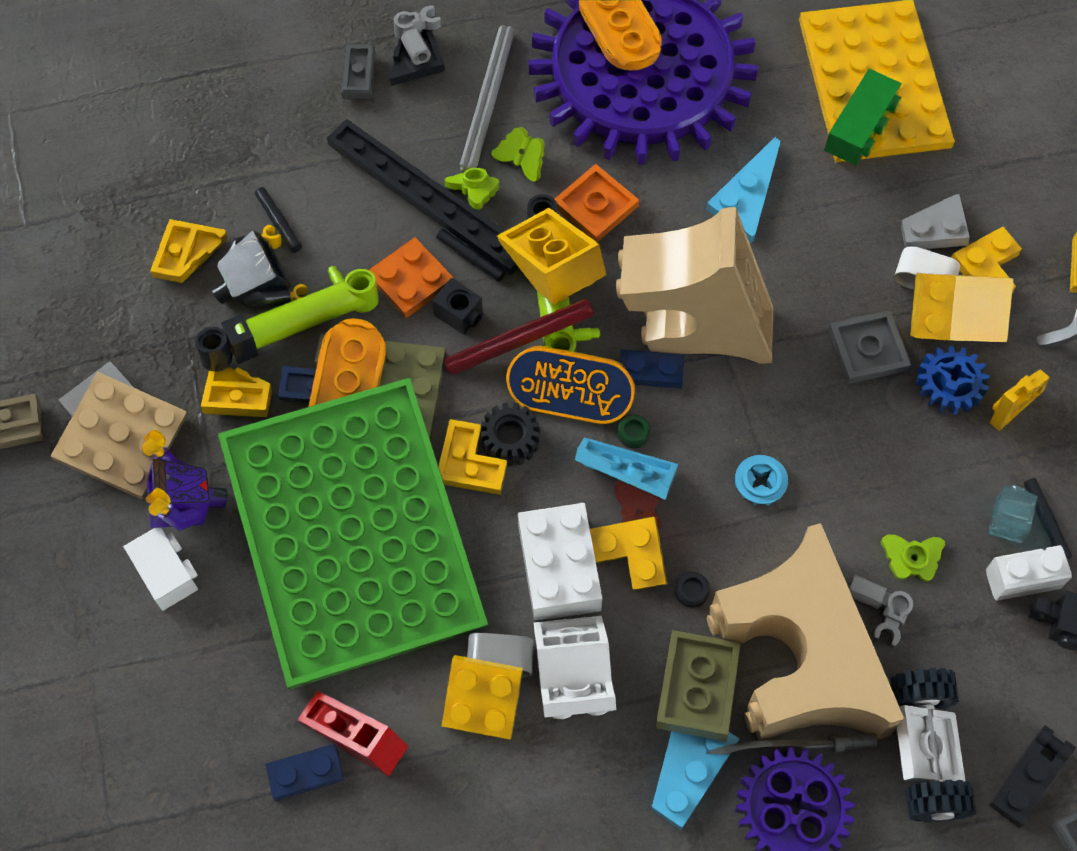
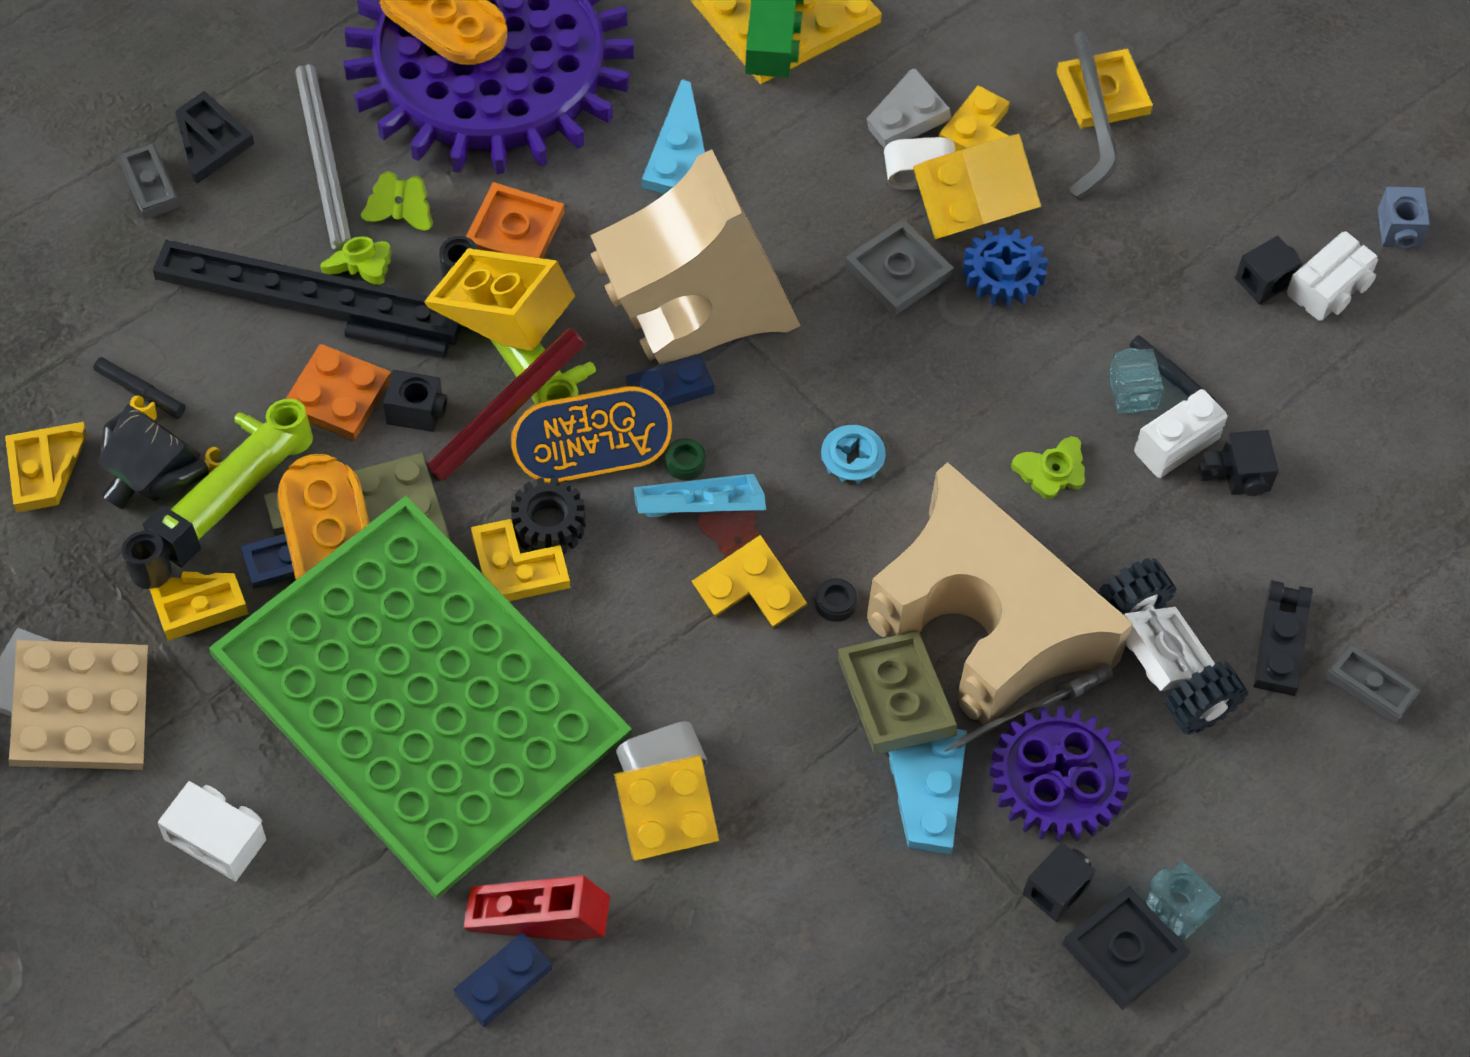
camera: 30 degrees left, 5 degrees down
torso [142,429,227,531] -> none
light grey bar [394,6,441,65] -> none
white brick [518,503,602,622] -> none
white bracket [534,616,616,719] -> none
light grey bar [848,575,913,649] -> none
yellow wing [990,369,1050,431] -> none

